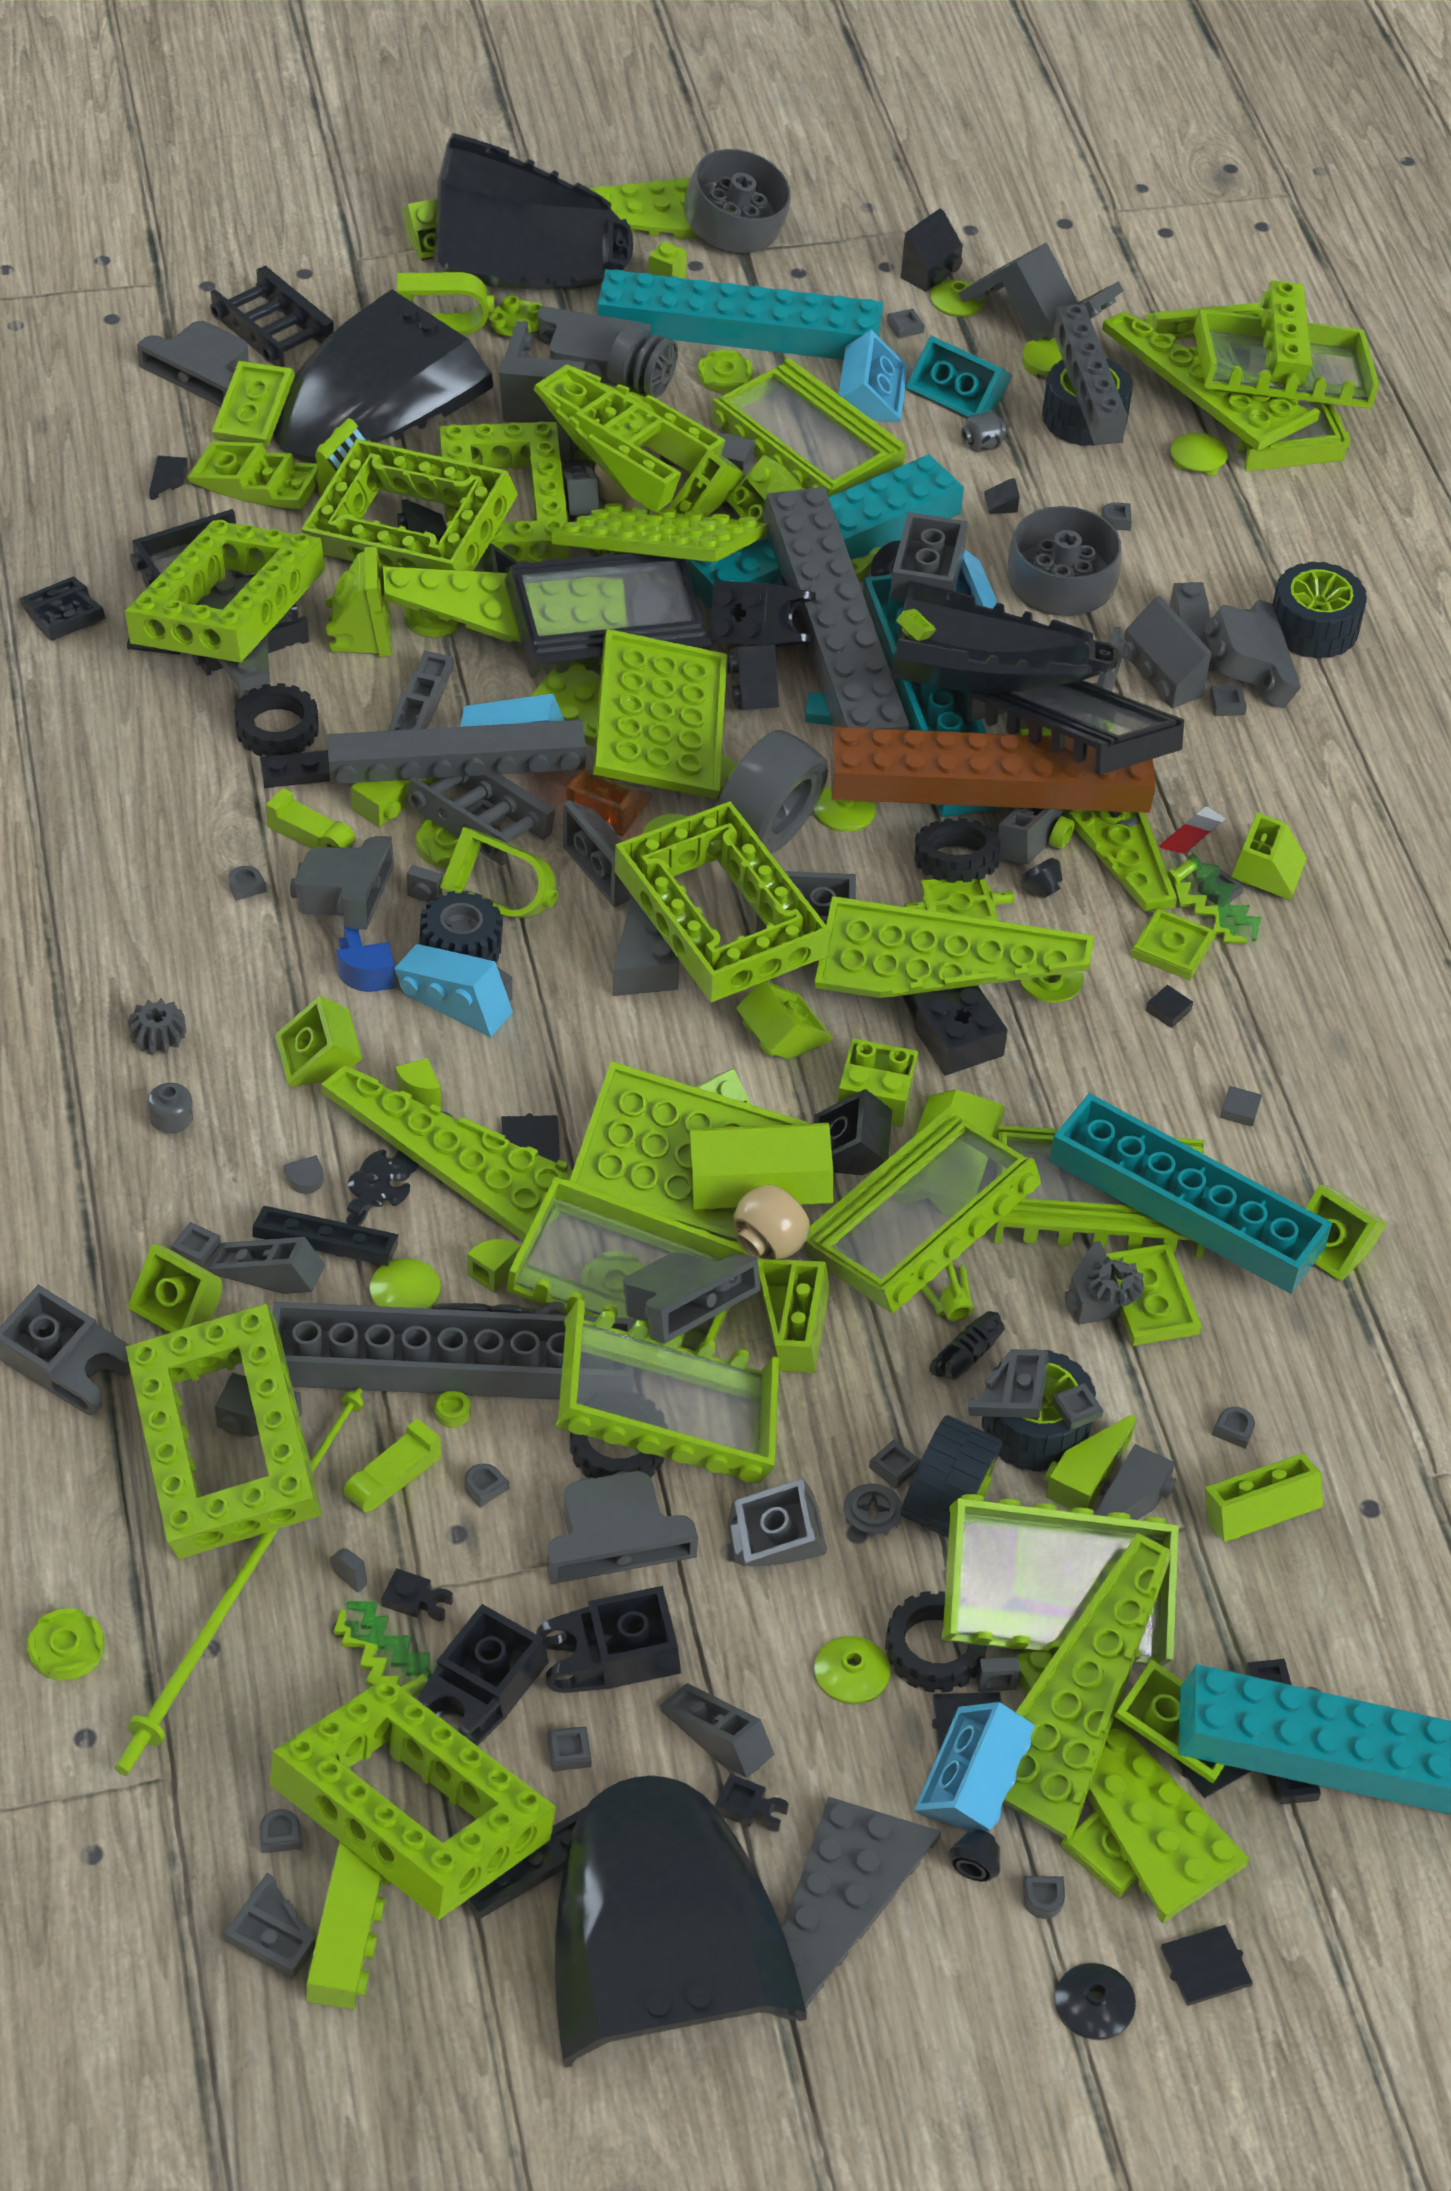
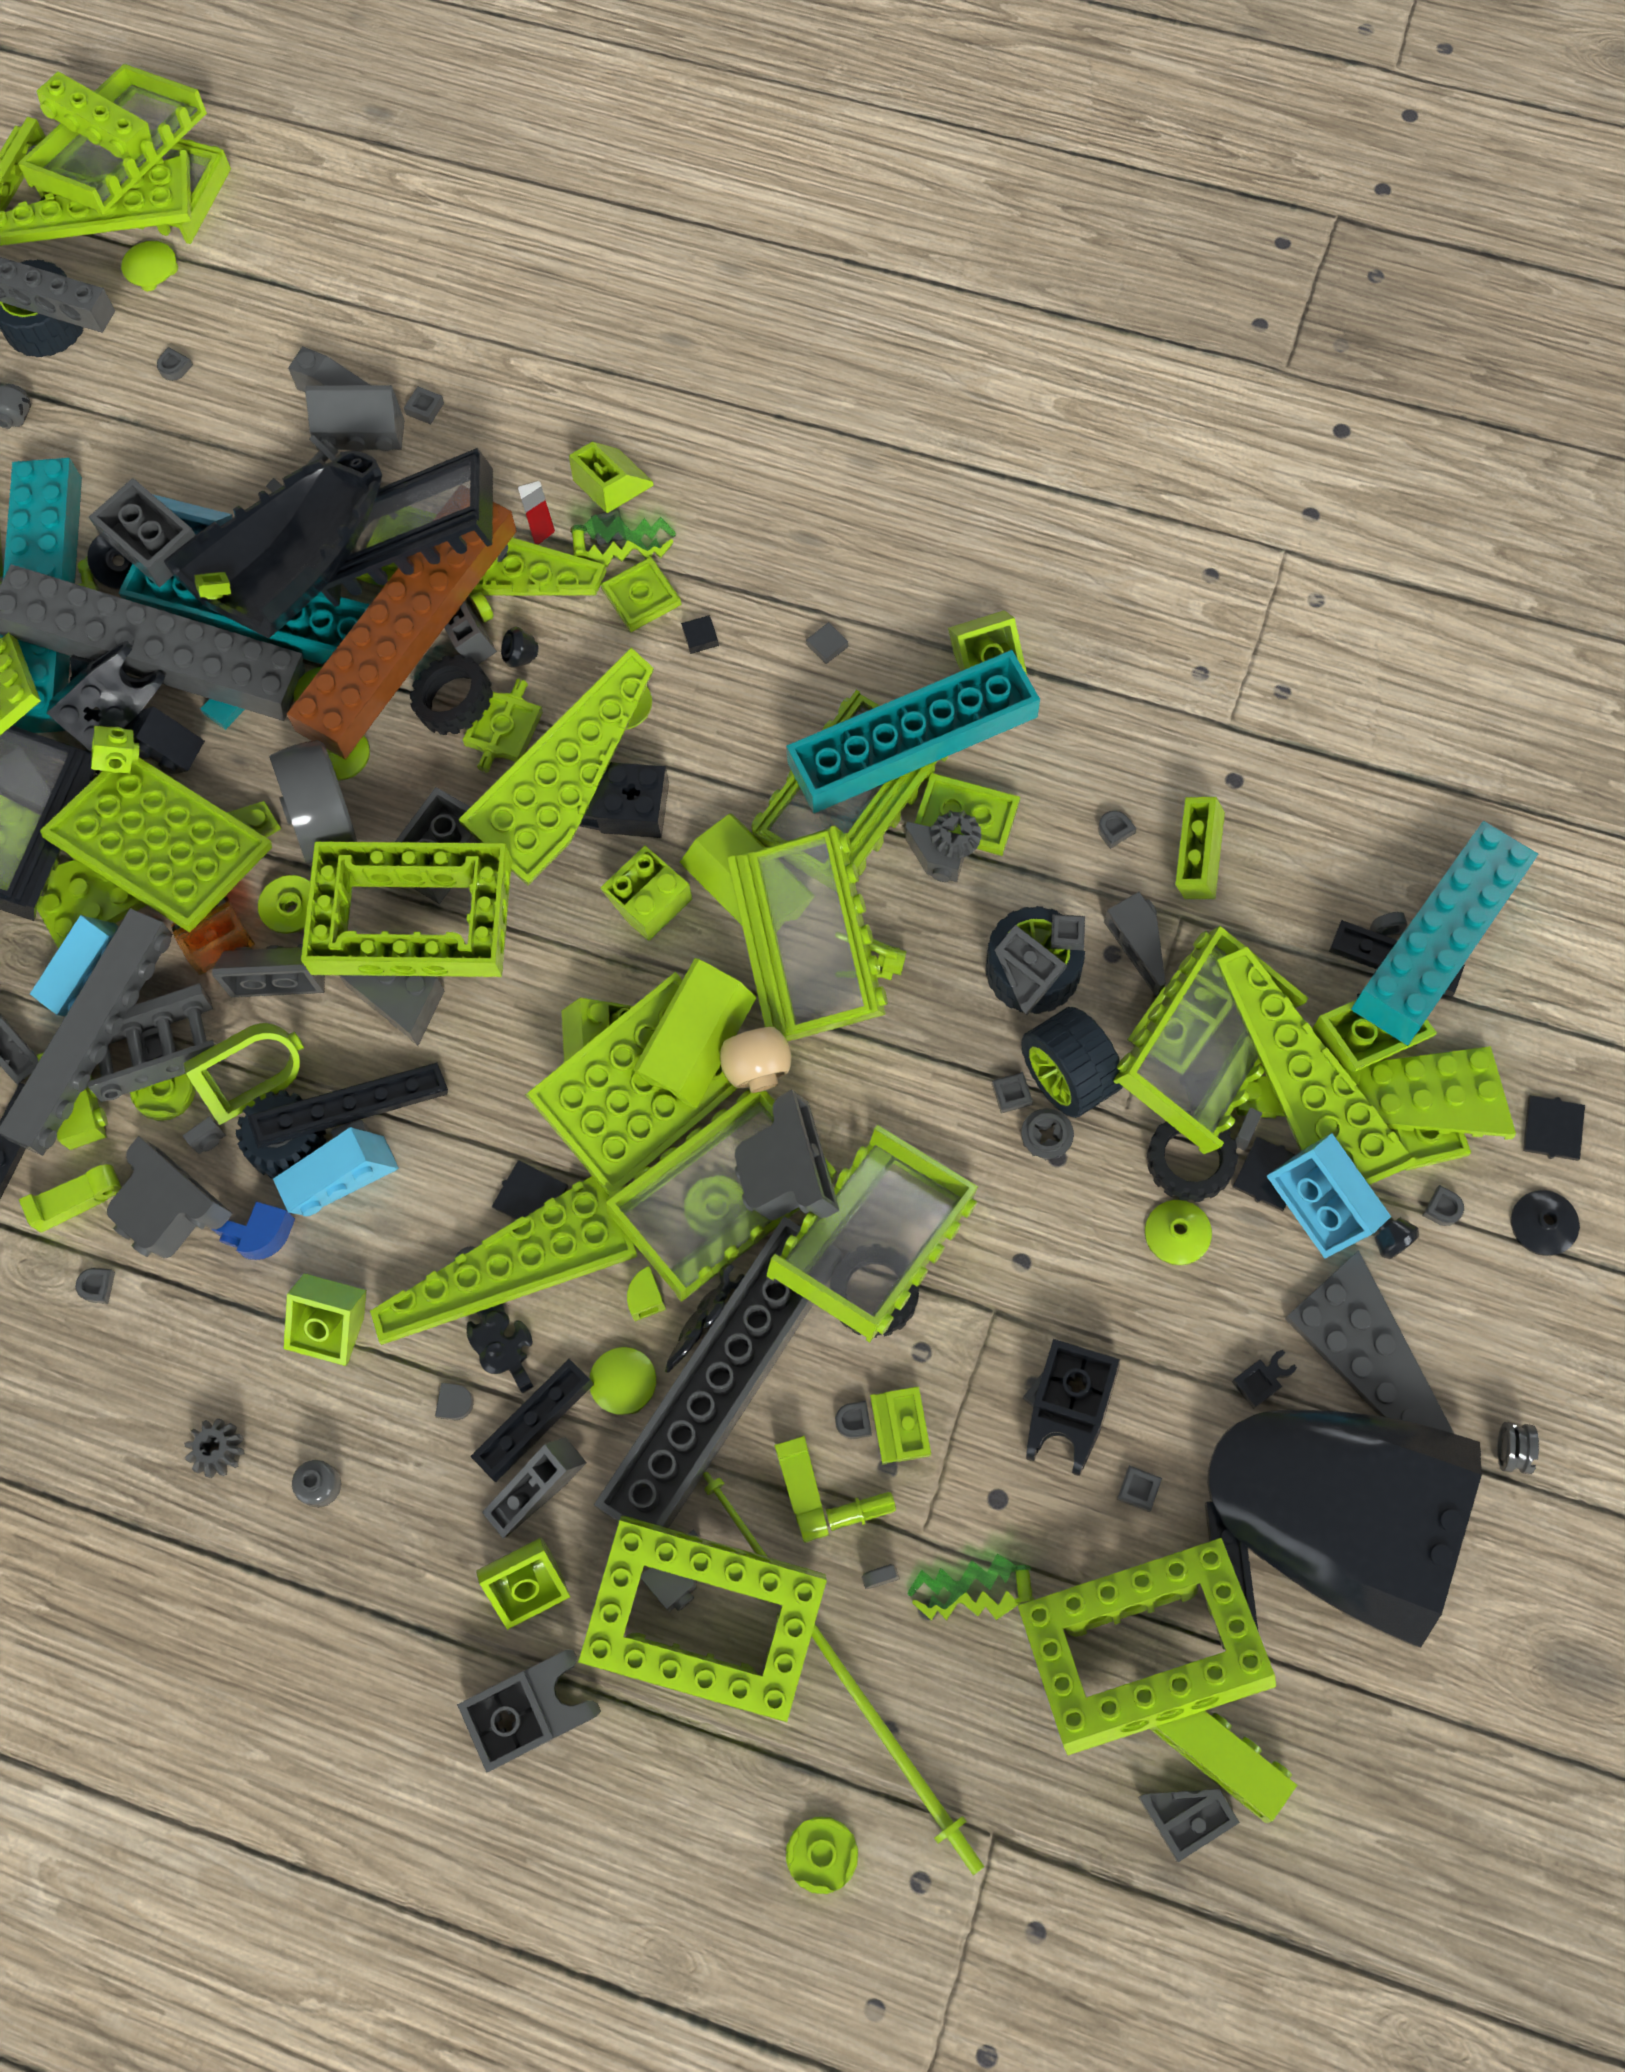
camera: 50 degrees left, 20 degrees up
dark grey tile [171,1222,221,1267] -> none
dark grey tile [260,1809,302,1853] -> none
black plate [381,1568,453,1621] -> none
lime brick [395,1058,441,1107] -> none
black brick [417,1604,549,1746] -> none
lime tile [434,1391,471,1428] -> none
dark grey brick [547,1471,698,1584] -> none
dark grey slope [660,1683,774,1778] -> none
dark grey slope [728,1478,827,1566] -> none
lime slope [736,981,833,1059] -> none
lime wedge [758,1259,830,1373] -> none
black slope [814,1089,892,1175] -> none
black hinge [929,1311,1005,1380] -> none
black slope [984,478,1020,514] -> none
dark grey wheel [1008,506,1122,616] -> none
lime slope [1044,1415,1137,1510] -> none
dark grey brick [1204,600,1301,708] -> none
black wheel [1273,561,1367,659] -> none
none -> lime brick [91,726,139,774]
none -> black tile [248,1062,448,1149]
none -> lime axle [825,1492,896,1531]
none -> lime plate [870,1386,931,1465]
none -> dark grey wheel [1497,1422,1539,1474]

